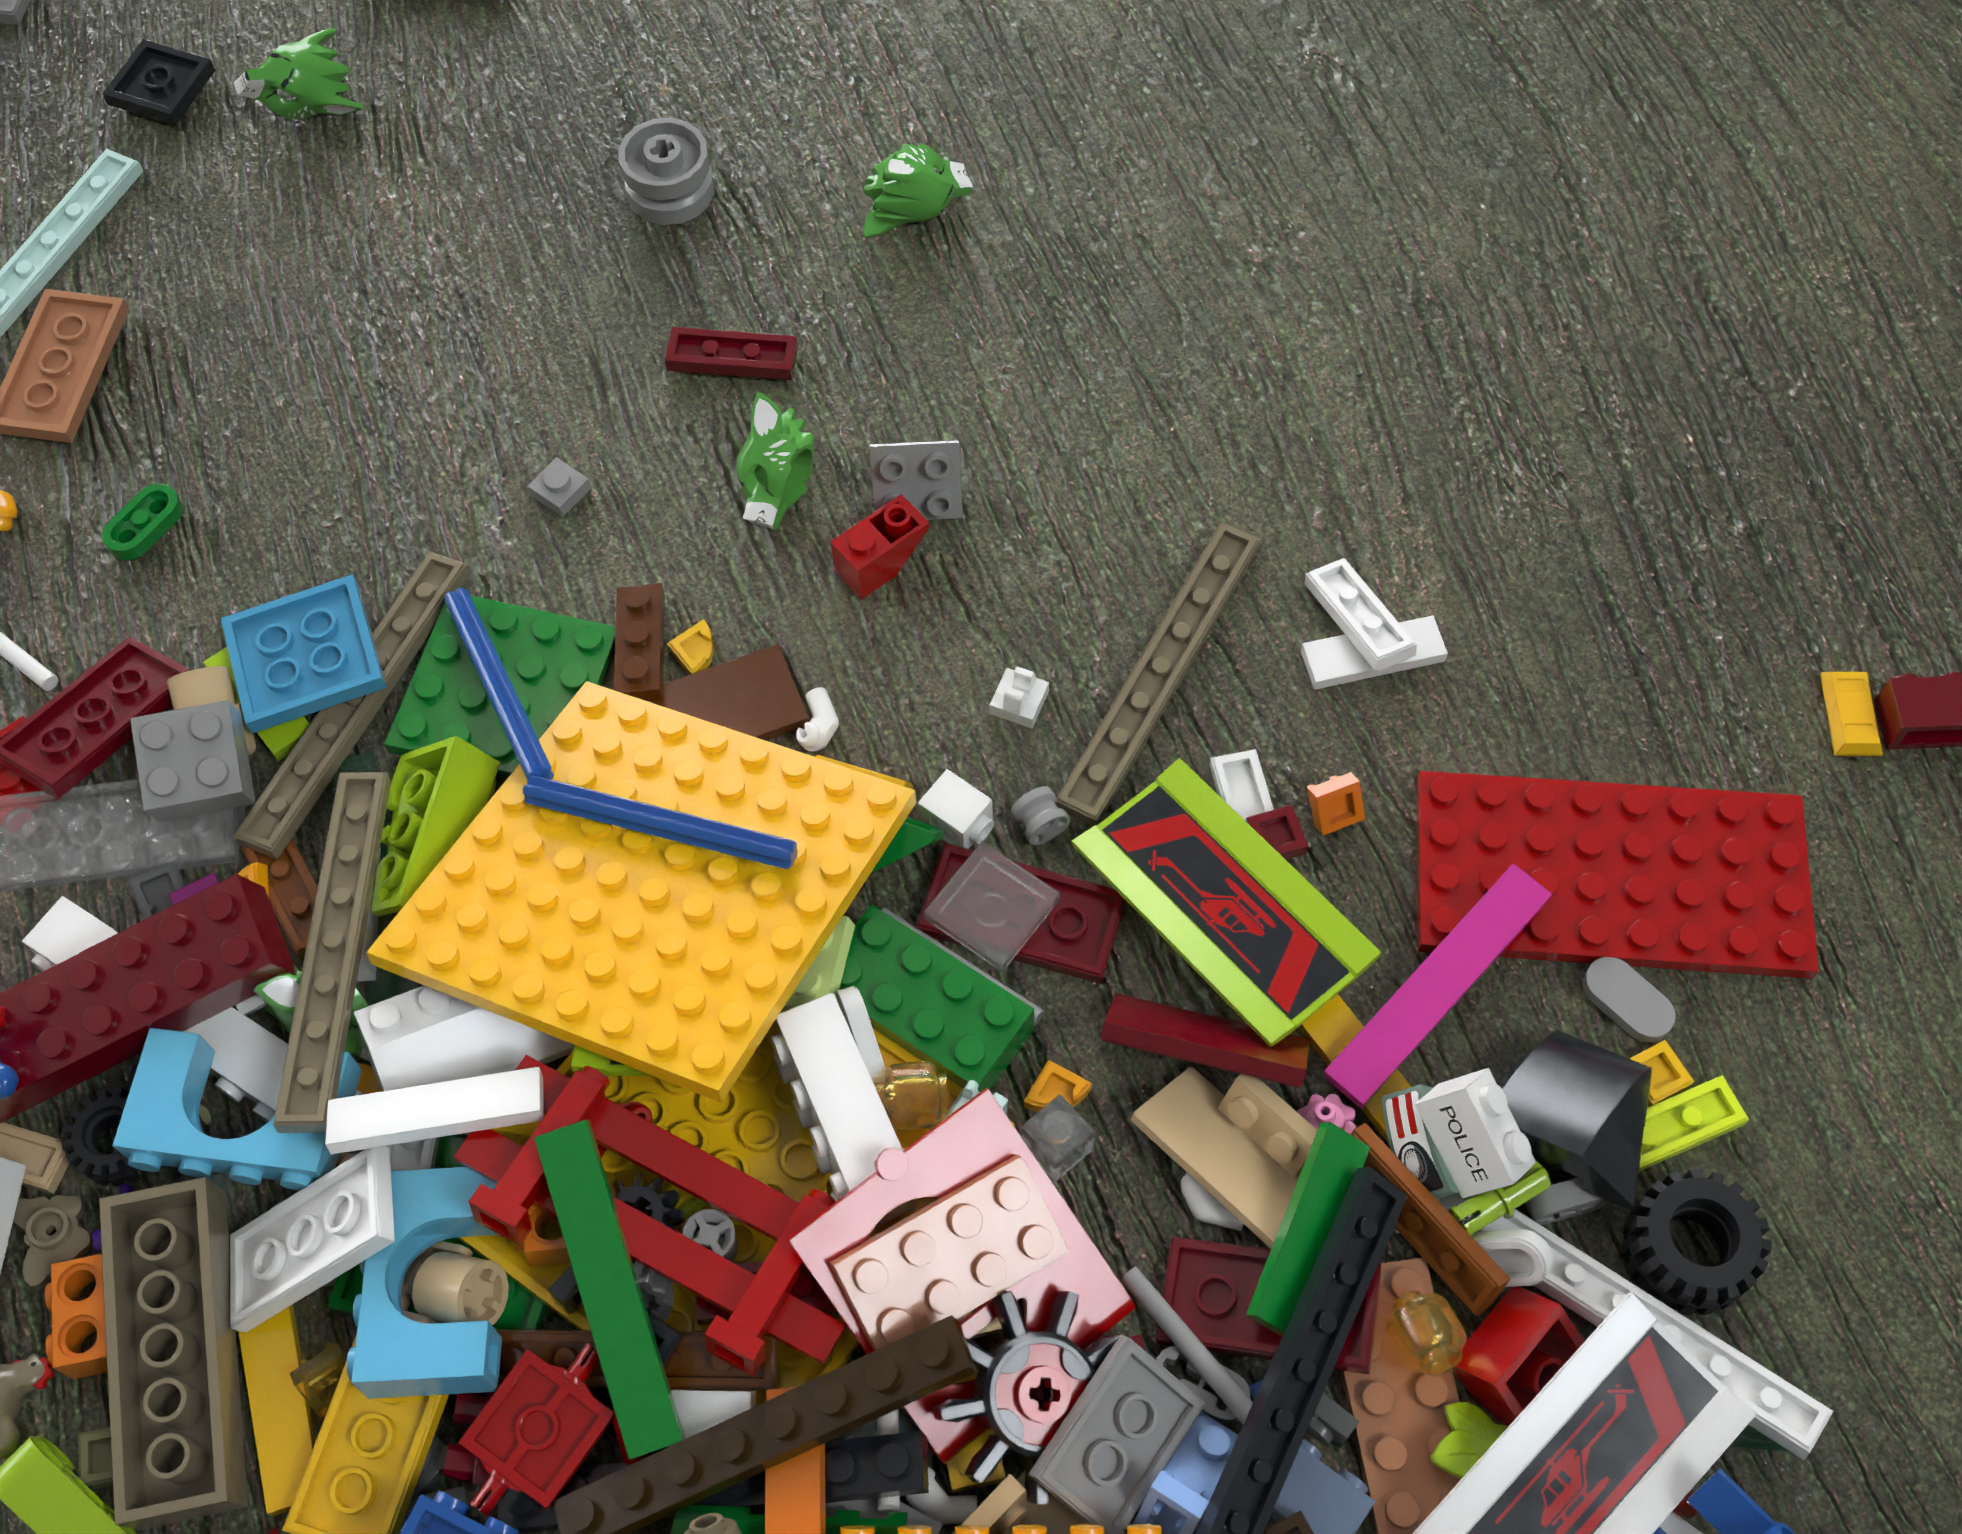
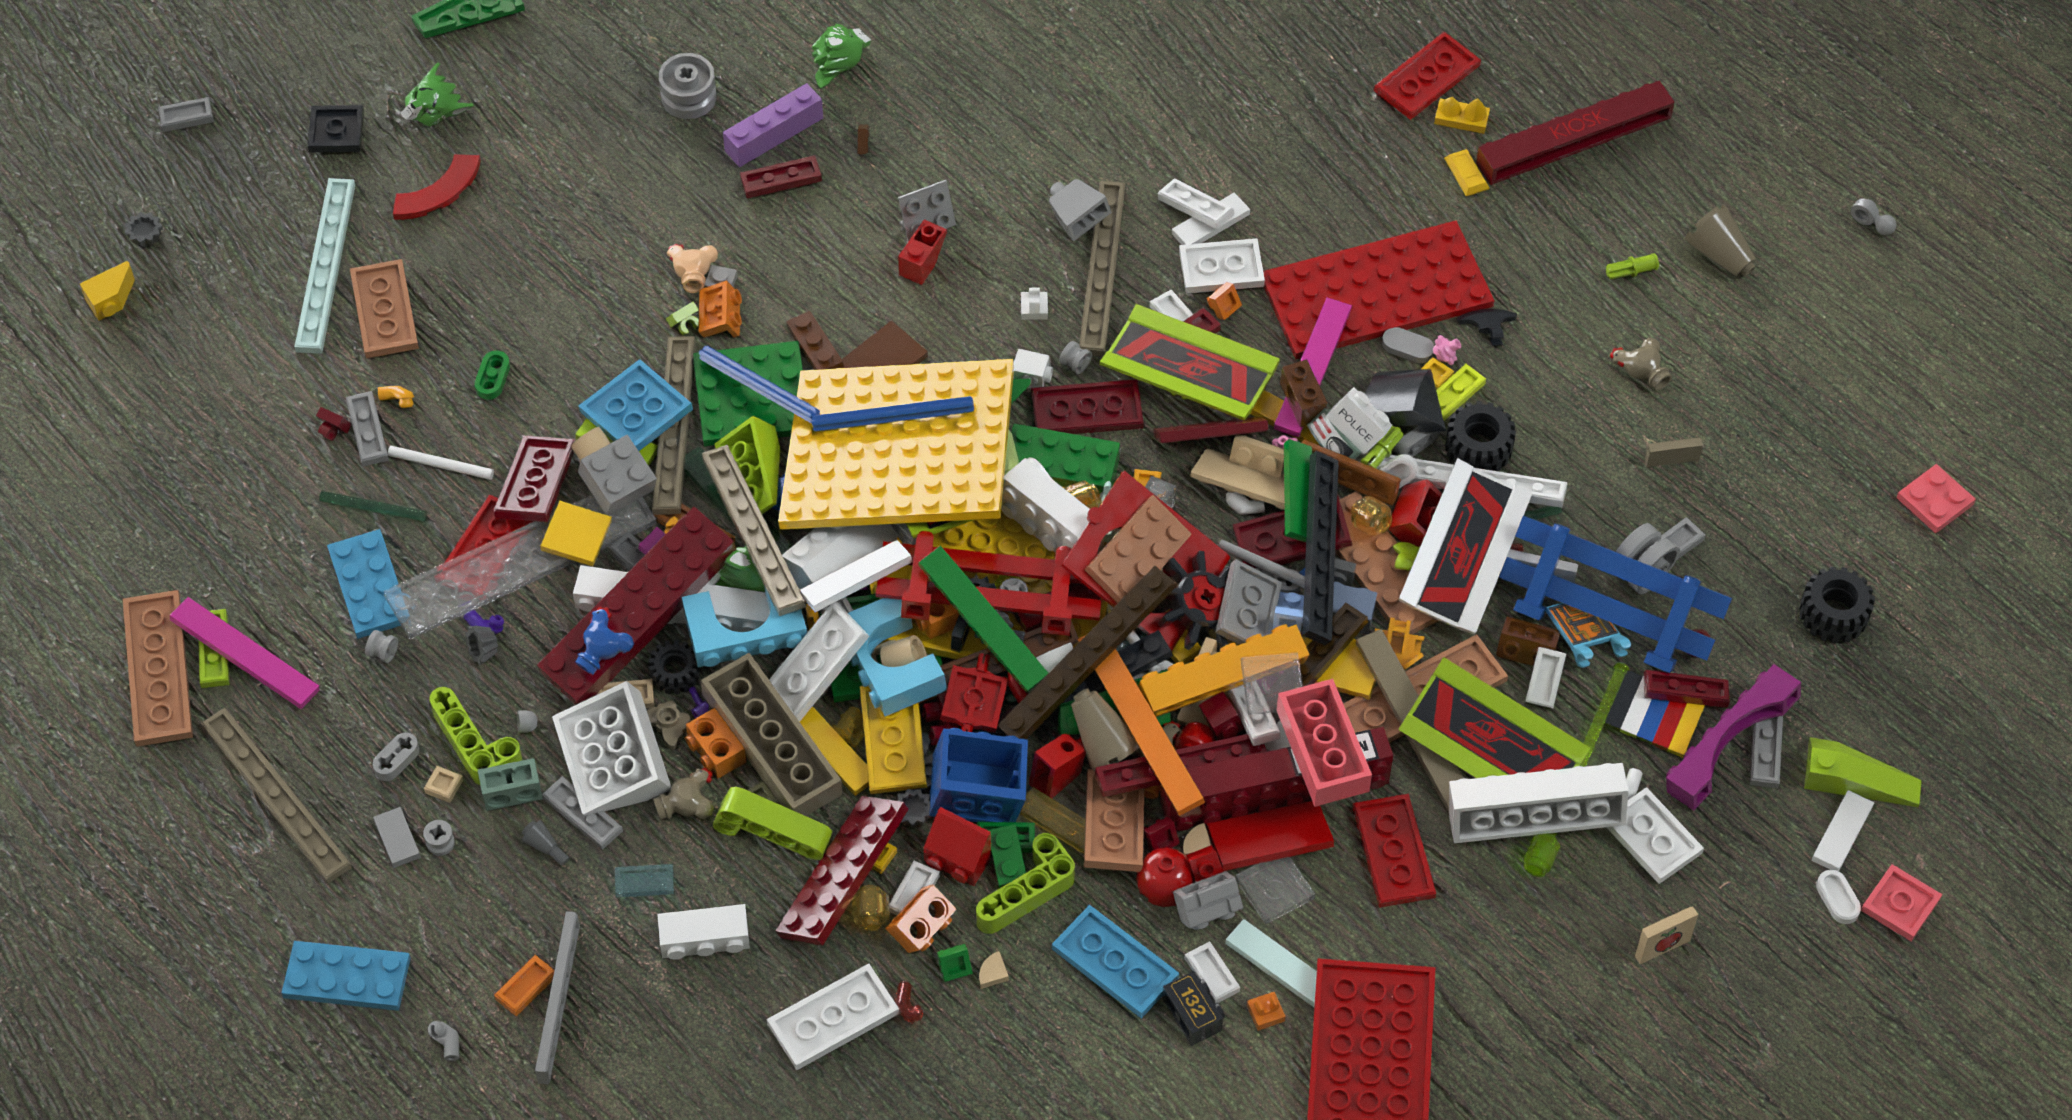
camera: 25 degrees left, 5 degrees down
yellow tile [667,619,714,675] -> none
bright green piece [736,392,815,530] -> none
white arm [796,687,839,751] -> none
clear tile [924,841,1060,972] -> none
none -> red tile [393,154,481,220]
none -> yellow tile [540,501,612,567]
none -> lime tile [666,301,699,335]
none -> light nougat animal [667,244,718,293]
none -> orange bracket [699,280,742,338]
none -> medium lavender brick [723,83,823,167]
none -> reddish brown tile [857,124,870,154]
none -> light grey torso [1049,179,1112,242]
none -> white plate [1179,238,1265,294]
none -> reddish brown brick [1280,359,1327,427]
none -> red tile [1374,32,1481,120]
none -> bright pink plant [1433,335,1461,365]
none -> yellow tile [1434,97,1490,134]
none -> black piece [1457,309,1517,346]

